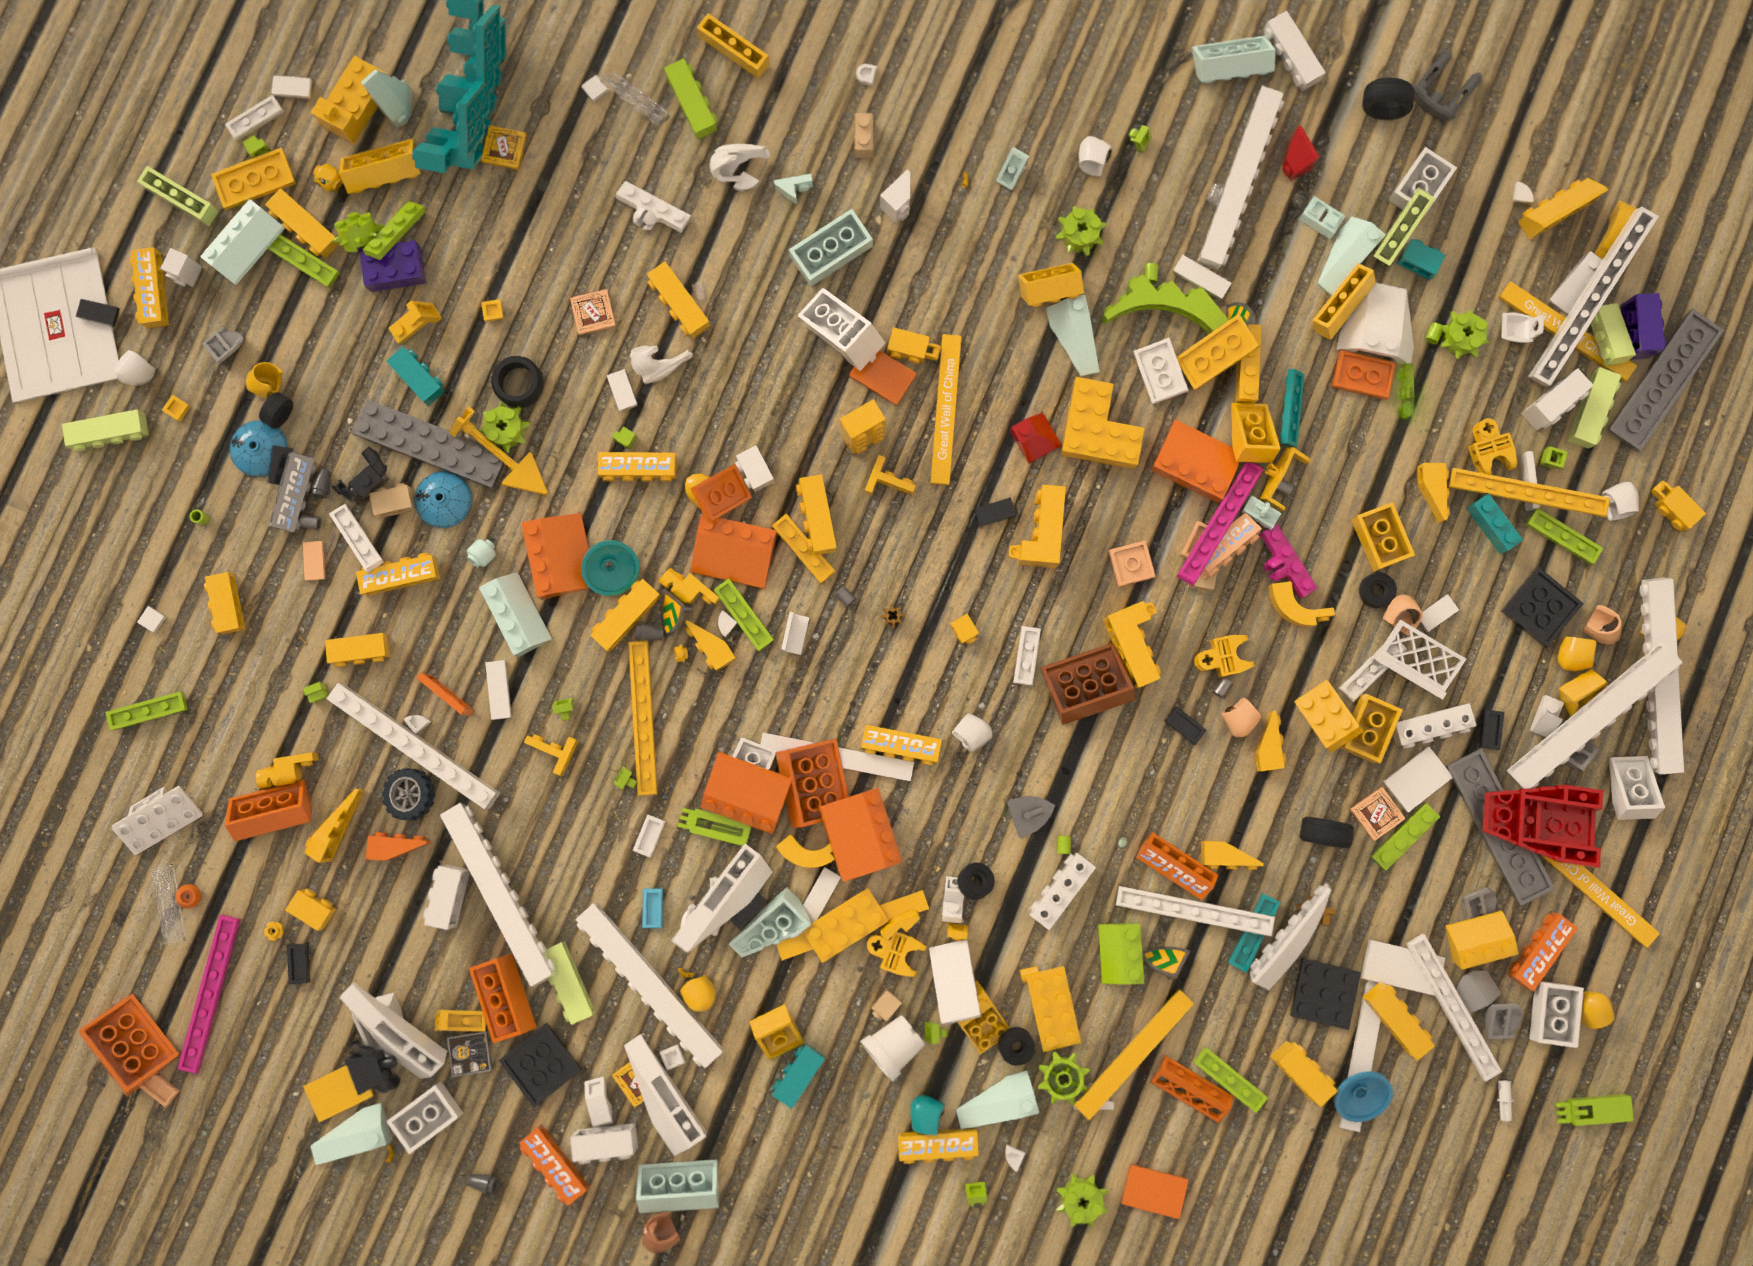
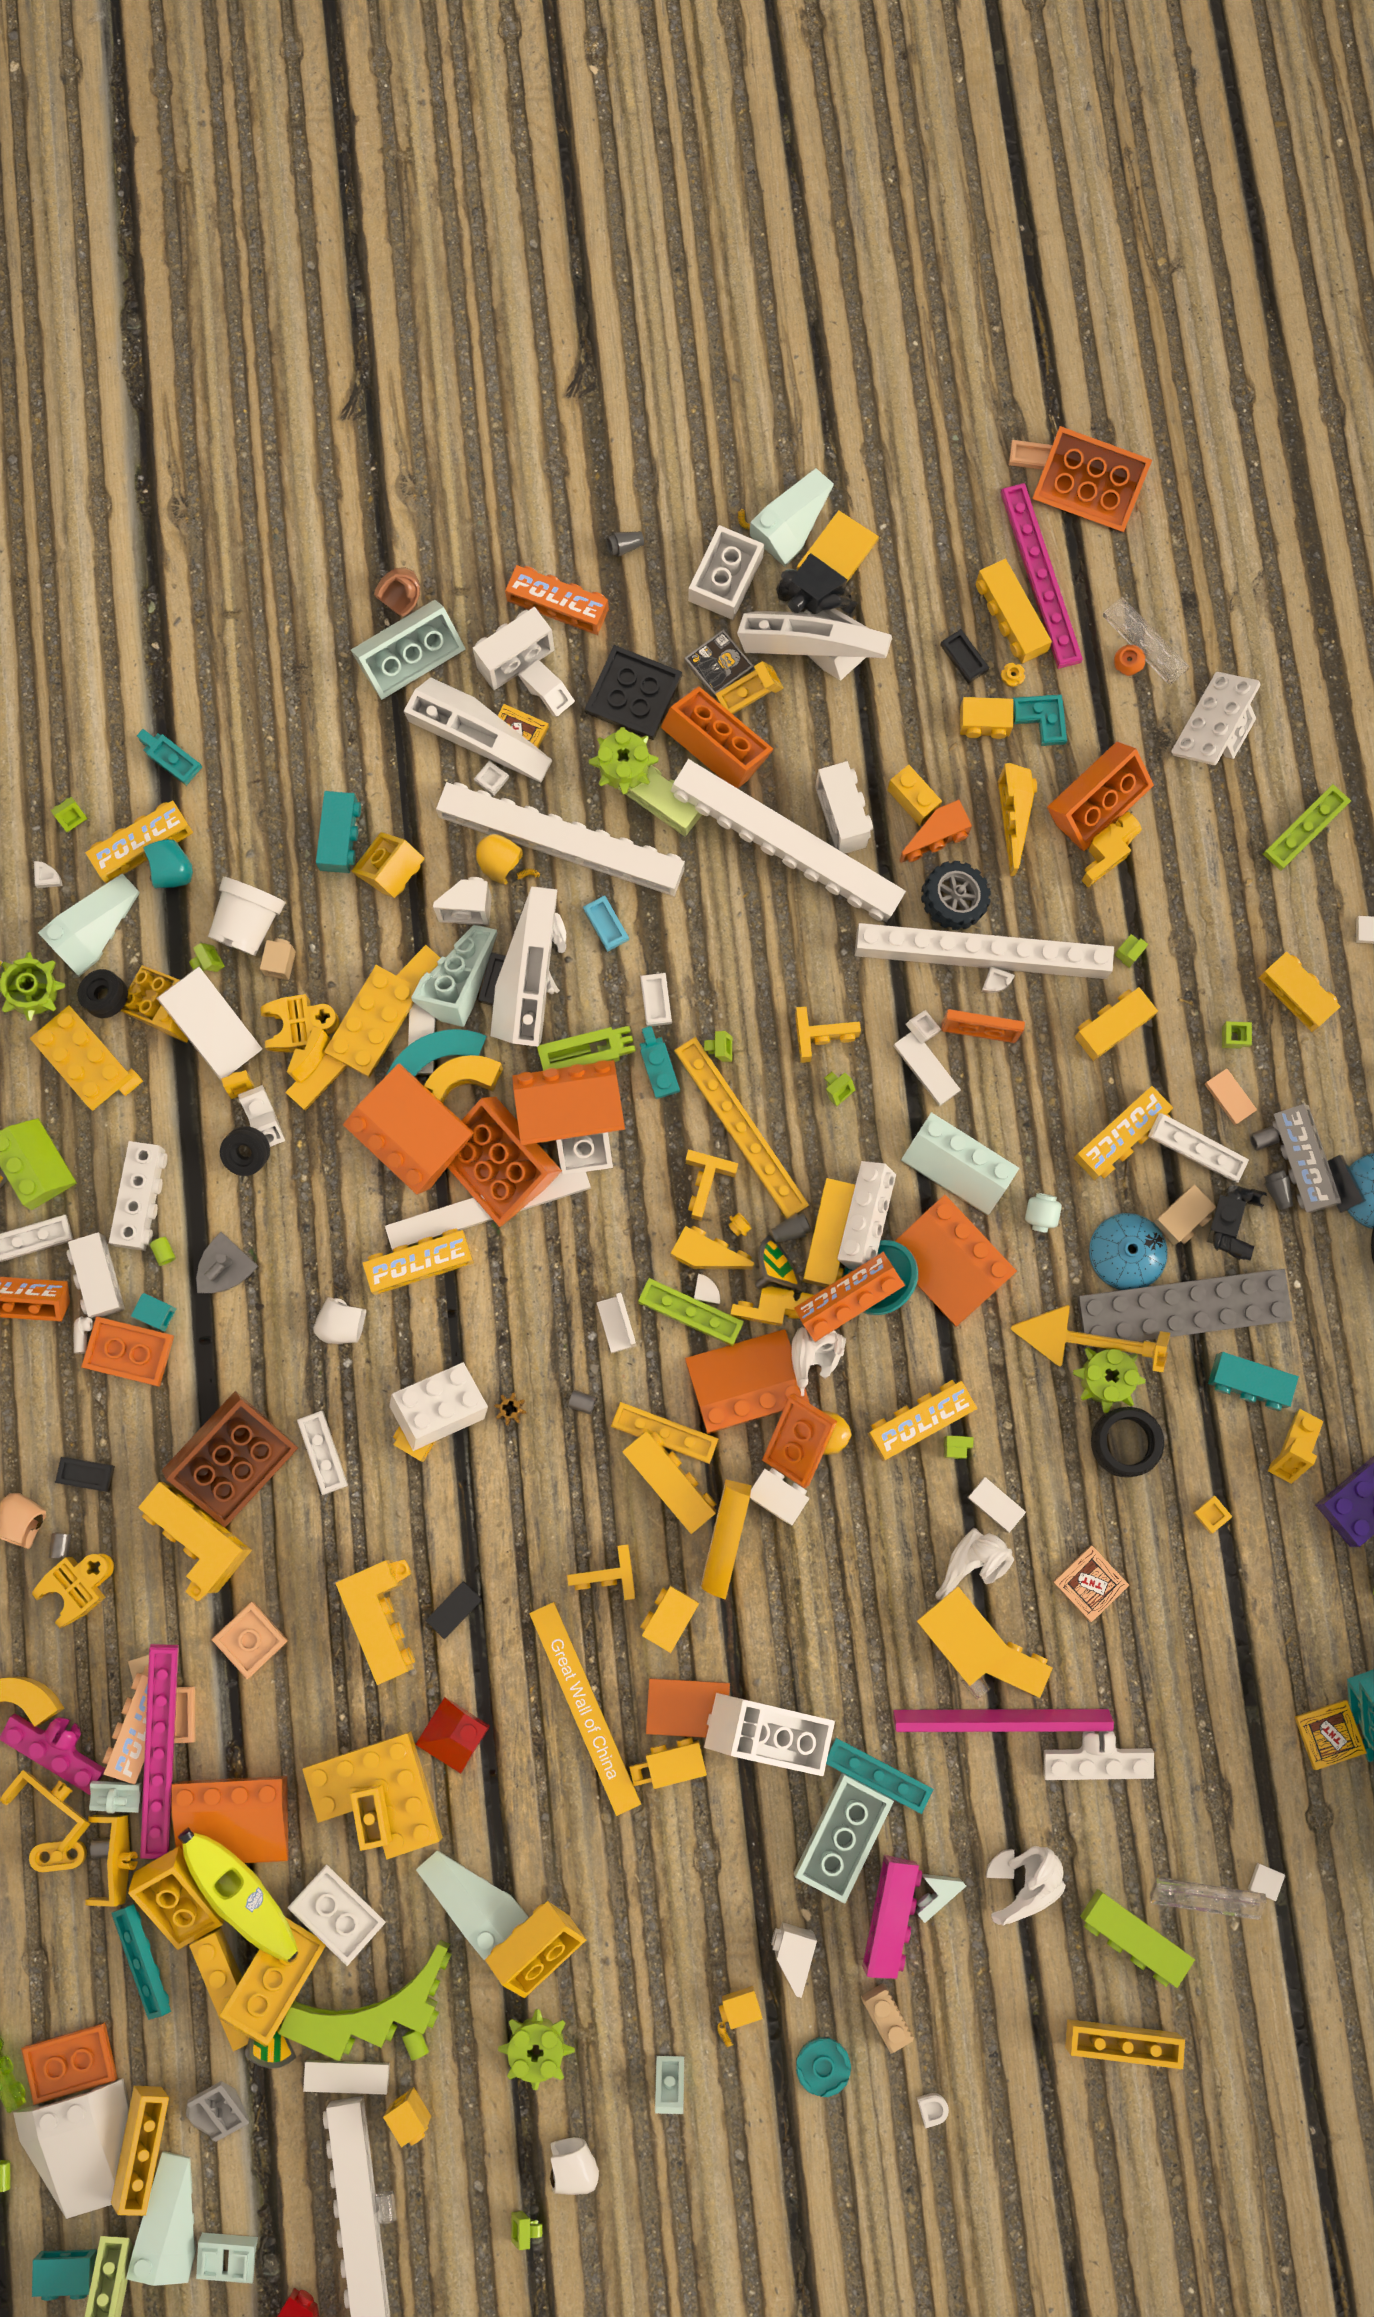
camera: 150 degrees right, 5 degrees down
none -> yellow piece [0,1770,91,1854]
none -> yellow plate [29,1840,87,1872]
none -> white brick [67,1232,125,1319]
none -> white arm [73,1316,93,1354]
none -> orange plate [81,1316,174,1387]
none -> teal panel [131,1293,177,1332]
none -> teal hinge [137,729,202,786]
none -> neon yellow piece [178,1827,298,1962]
none -> light grey slope [186,2081,249,2142]
none -> yellow brick [350,1785,392,1851]
none -> yellow brick [383,2087,432,2147]
none -> teal tile [385,1029,487,1077]
none -> white brick [389,1362,488,1451]
none -> white slope [433,877,492,926]
none -> lime brick [589,727,659,794]
none -> teal hinge [640,1026,680,1099]
none -> yellow bracket [686,1149,739,1221]
none -> yellow brick [701,1479,752,1600]
none -> yellow brick [718,1986,763,2029]
none -> white hair [791,1327,846,1396]
none -> orange brick [794,1251,905,1342]
none -> teal tile [796,2037,851,2097]
none -> teal plate [826,1737,934,1814]
none -> white brick [837,1161,896,1270]
none -> dark pink slope [862,1855,922,1979]
none -> yellow brick [887,765,942,826]
none -> dark pink tile [893,1709,1114,1732]
none -> white tile [906,1010,941,1044]
none -> yellow tile [916,1586,1011,1686]
none -> yellow brick [976,558,1052,664]
none -> teal tile [1012,694,1067,746]
none -> lime piece [1222,1021,1252,1049]

